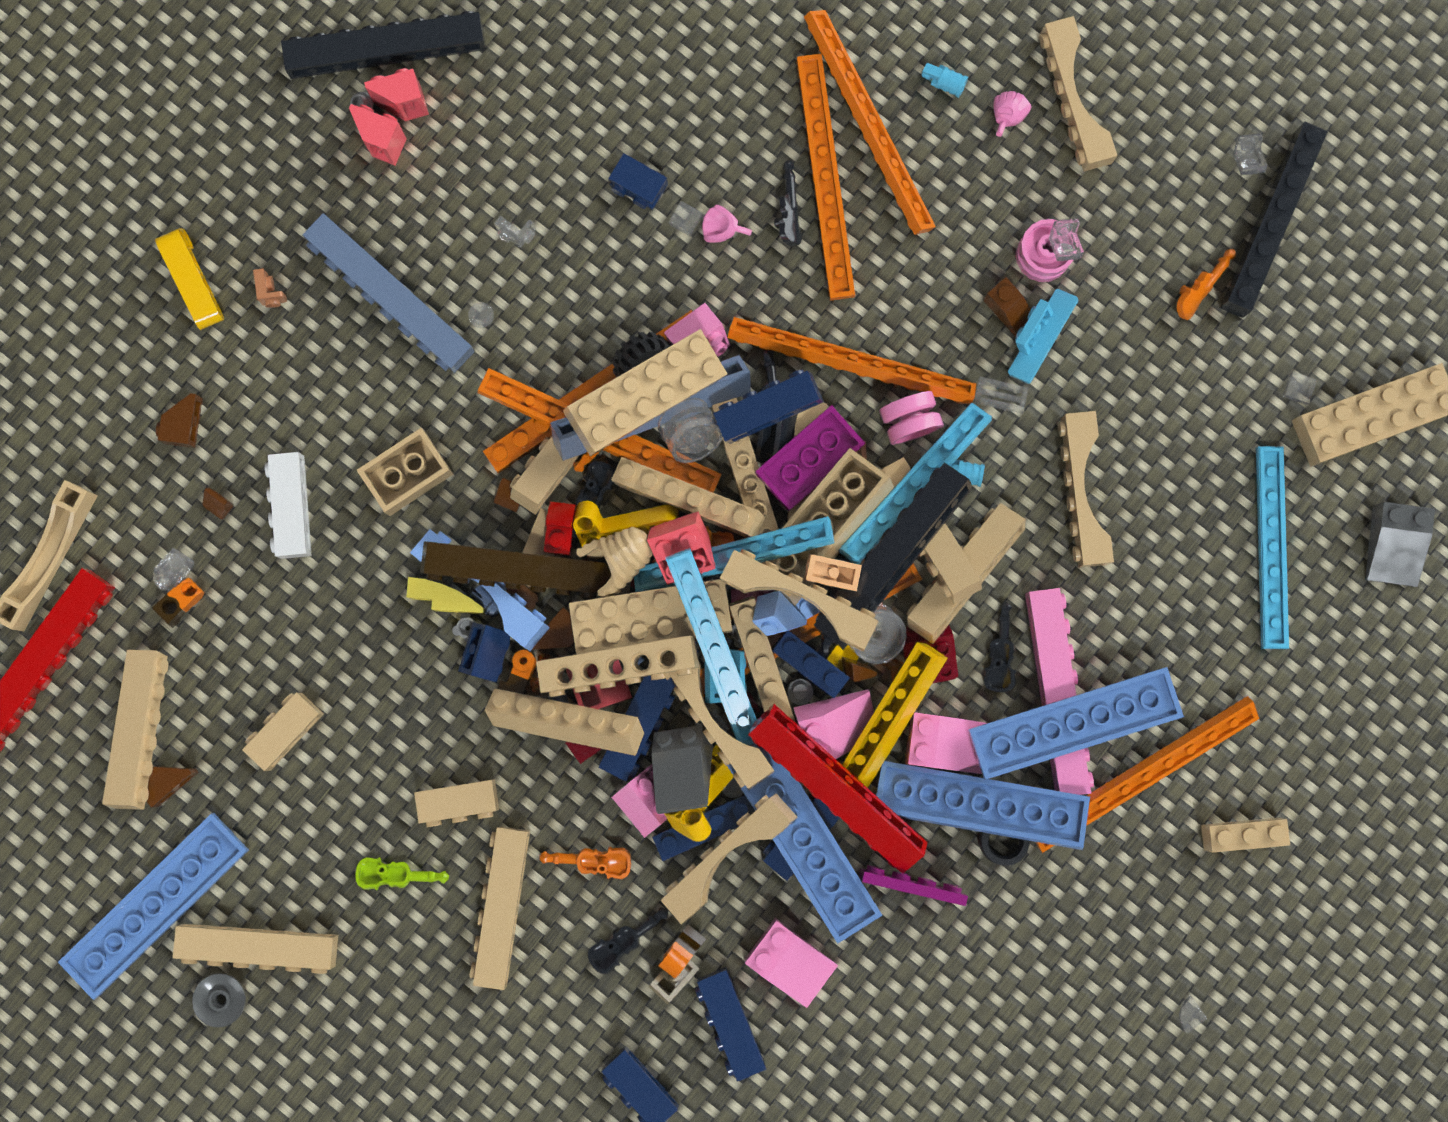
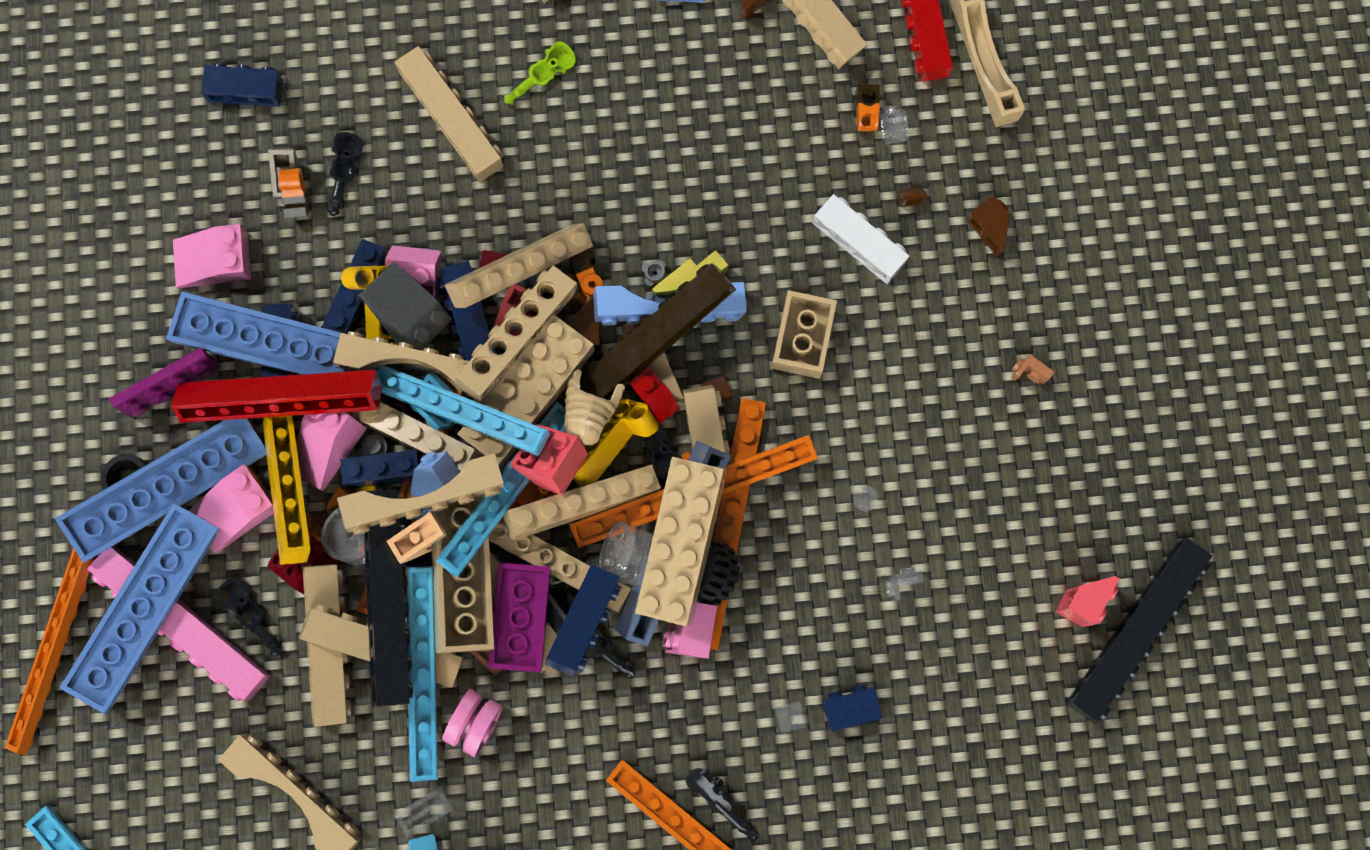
camera: 135 degrees right, 5 degrees down
yellow beam [155,228,224,330] -> none
tan brick [242,692,324,771] -> none
sand blue brick [303,213,475,373] -> none
coral slope [349,104,407,166] -> none
light grey plate [350,92,373,109] -> none
tan brick [414,779,499,827] -> none
dark blue brick [458,622,511,683] -> none
orange piece [539,847,631,879] -> none
tan arch [661,794,798,924] -> none
dark blue brick [694,967,766,1082] -> none
bright pink piece [702,205,752,243] -> none
orange plate [728,317,976,405] -> none
medium azure hinge [951,460,985,487] -> none

